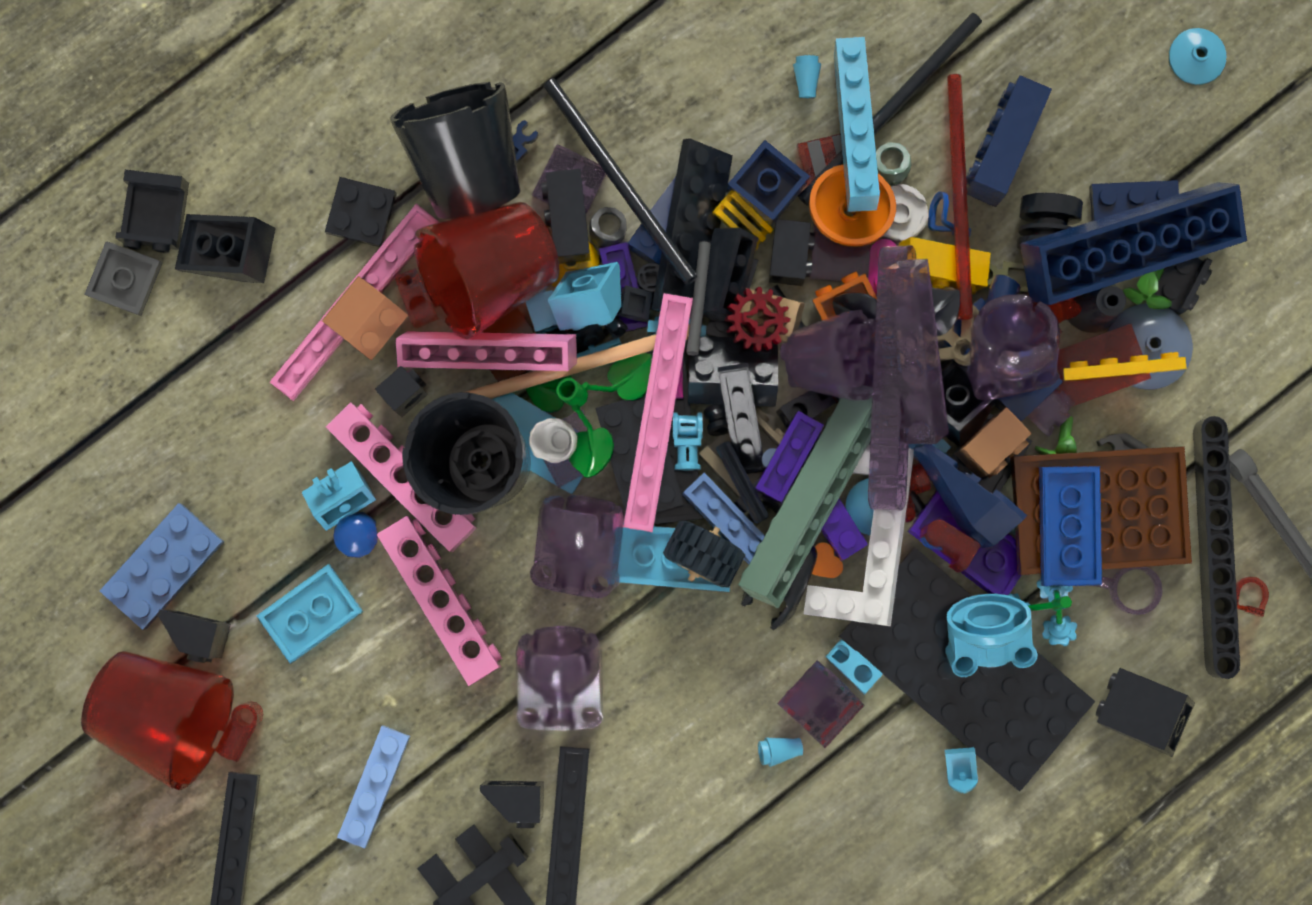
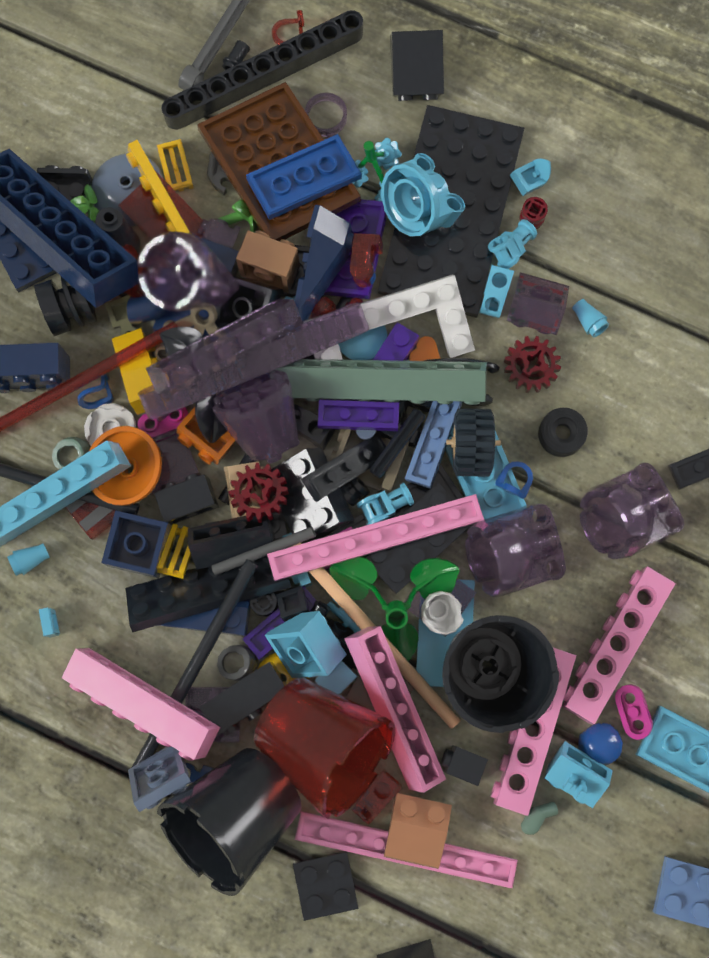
camera: 115 degrees left, 5 degrees down
none -> medium azure tile [39,607,60,638]
none -> bright pink brick [62,648,220,761]
none -> sand blue plate [128,746,191,812]
none -> yellow tile [157,139,194,194]
none -> black pin [222,40,250,70]
none -> medium azure connector [488,219,537,269]
none -> blue piece [495,461,533,499]
none -> dark red gear [504,336,561,393]
none -> dark red wheel [519,197,548,229]
none -> sand green arm [521,802,558,835]
none -> black tyre [538,408,588,457]
none -> dark pink plate [615,684,653,740]

